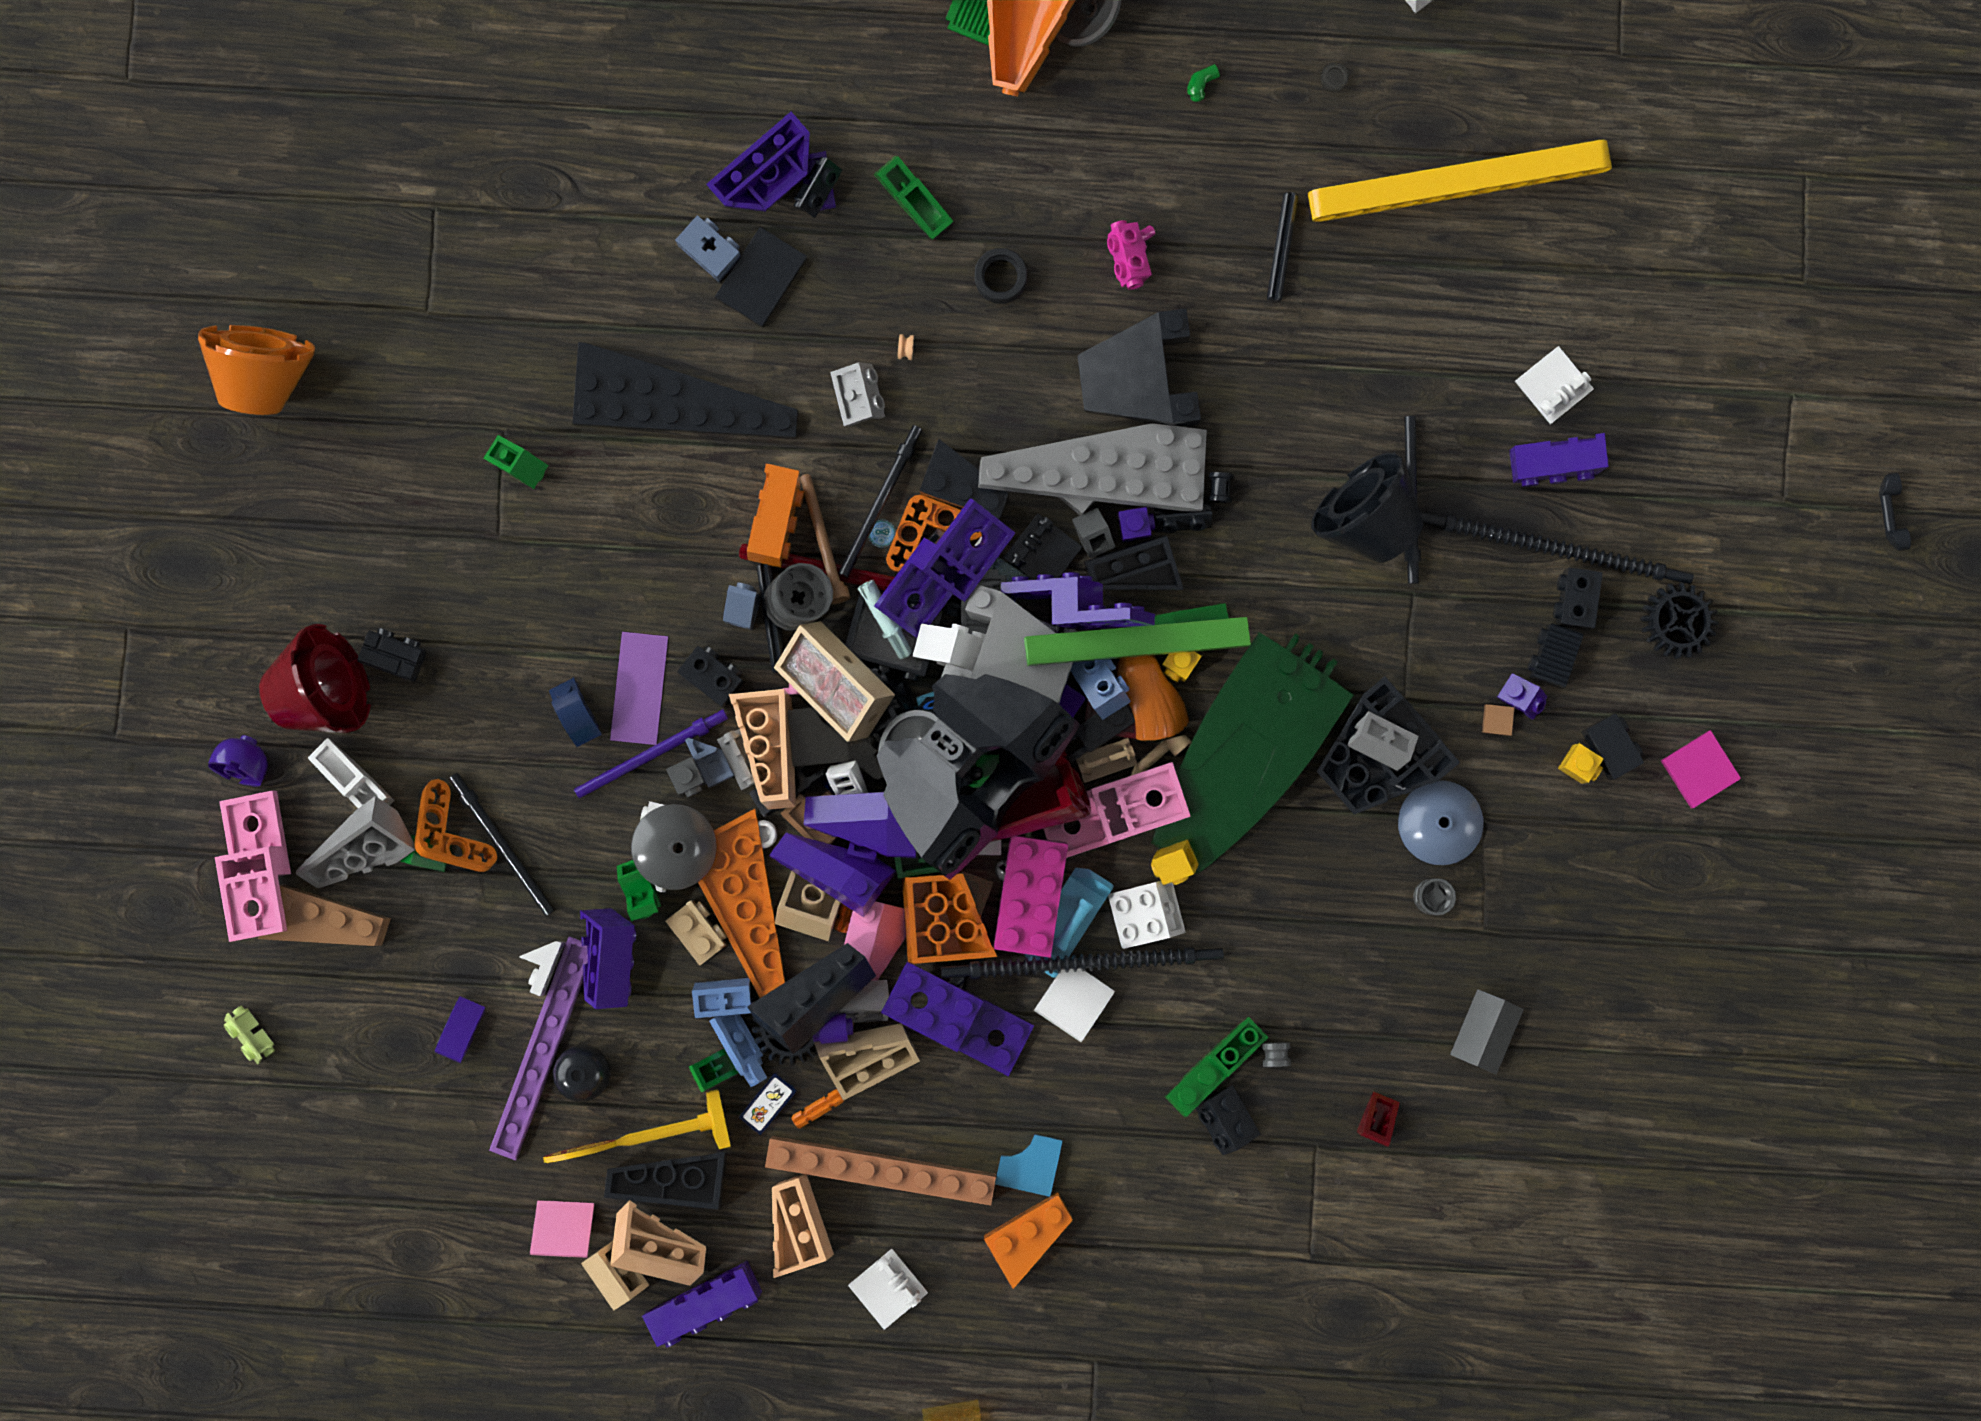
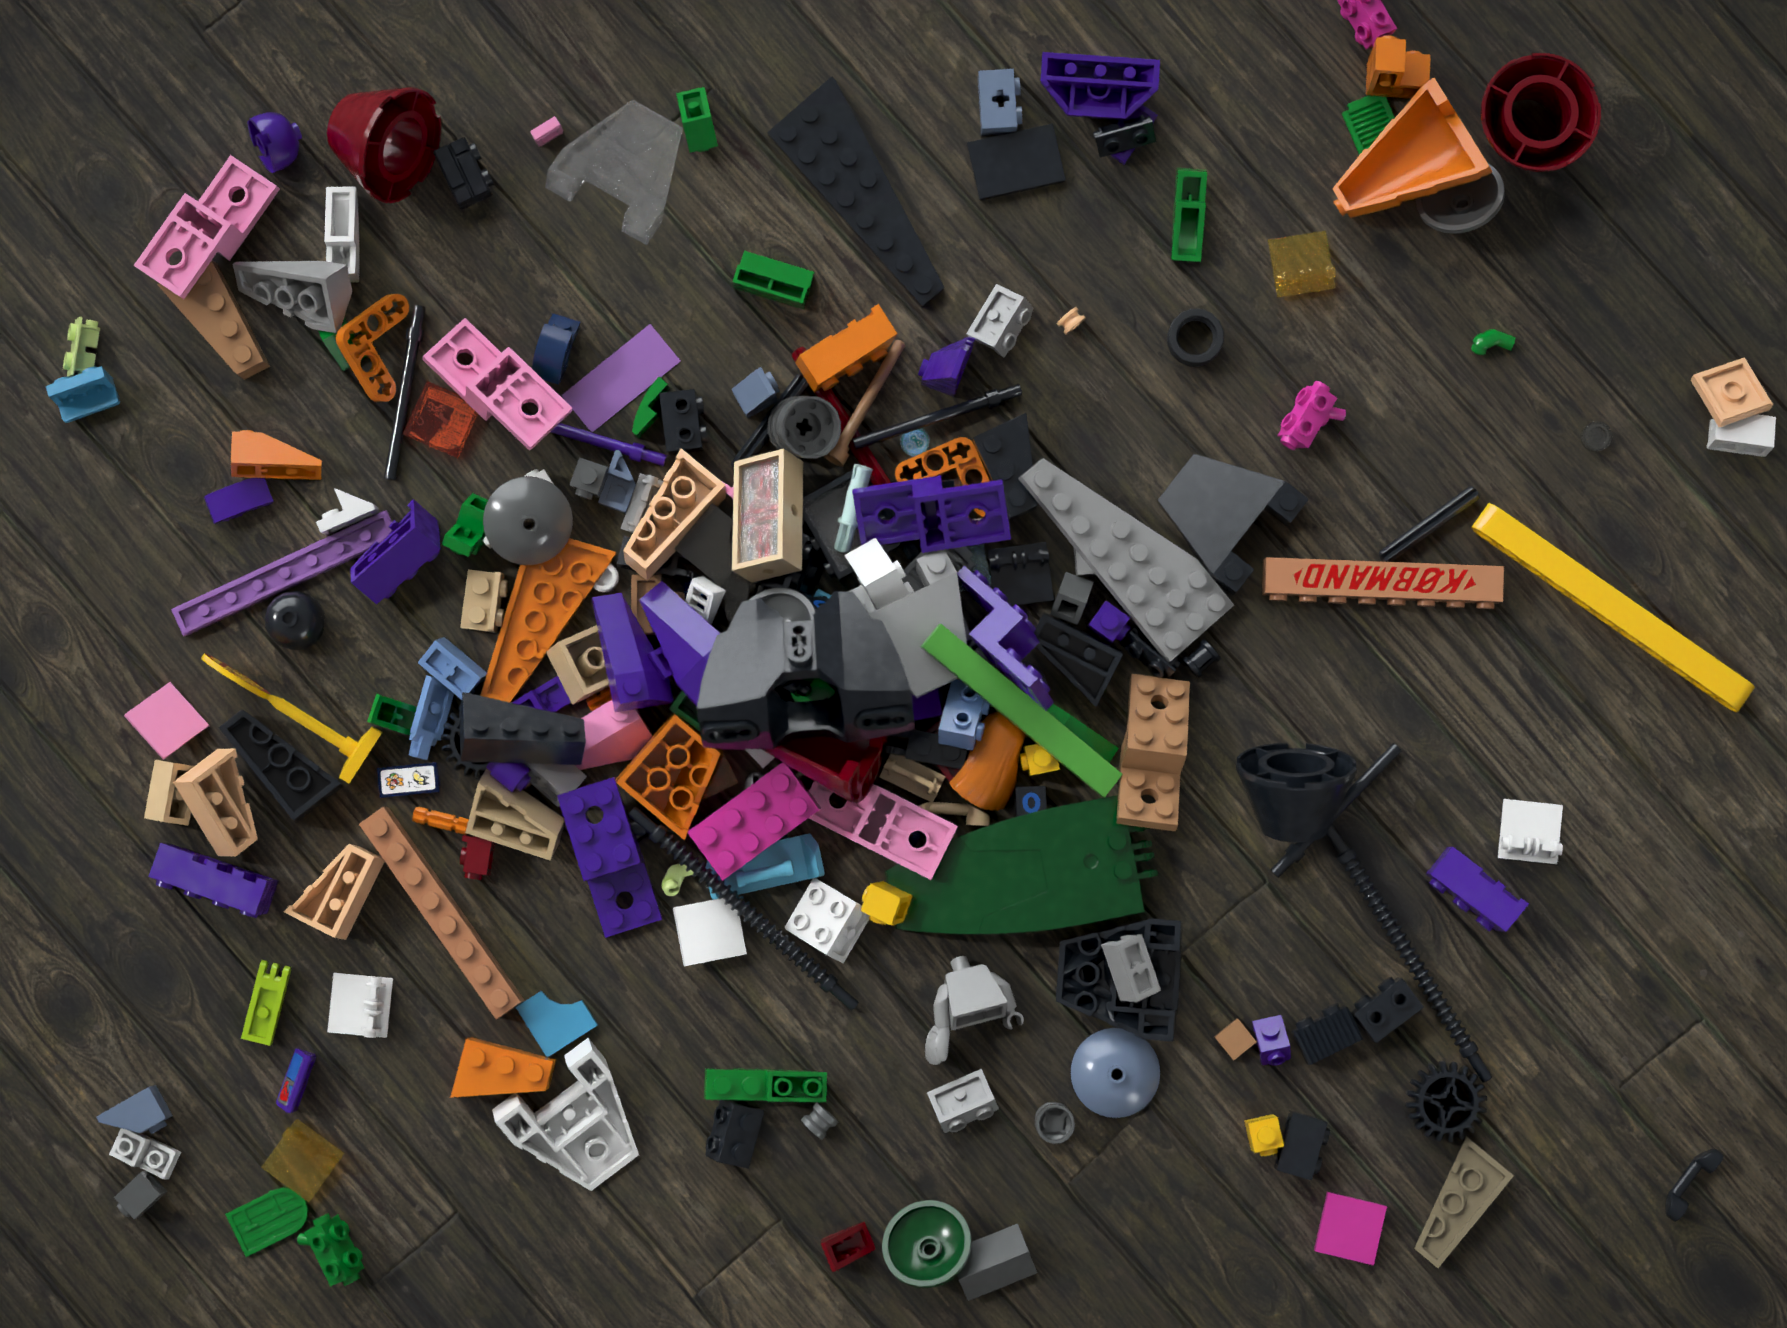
camera: 40 degrees right, 0 degrees up
none -> dark azure bracket [46,366,120,423]
none -> orange slope [231,430,322,480]
none -> lime hinge [241,960,291,1046]
none -> dark purple slope [276,1048,317,1113]
none -> clear red tile [403,381,478,459]
none -> bright pink bracket [423,318,572,451]
none -> dark red brick [460,835,496,880]
none -> white wedge [492,1038,639,1191]
none -> dark purple slope [512,675,571,713]
none -> bright pink tile [530,116,563,147]
none -> clear wedge [545,99,683,245]
none -> green slope [632,376,670,439]
none -> yellowish green arm [661,863,693,896]
none -> green piece [732,251,815,310]
none -> dark green dish [882,1200,972,1288]
none -> dark purple wedge [918,336,975,397]
none -> light grey torso [925,956,1024,1065]
none -> light grey bracket [927,1069,999,1133]
none -> black brick [1015,786,1047,817]
none -> medium nougat bracket [1116,674,1190,832]
none -> nougat brick [1262,557,1504,609]
none -> clear yellow hinge [1268,231,1336,298]
none -> dark tan wing [1414,1137,1514,1268]

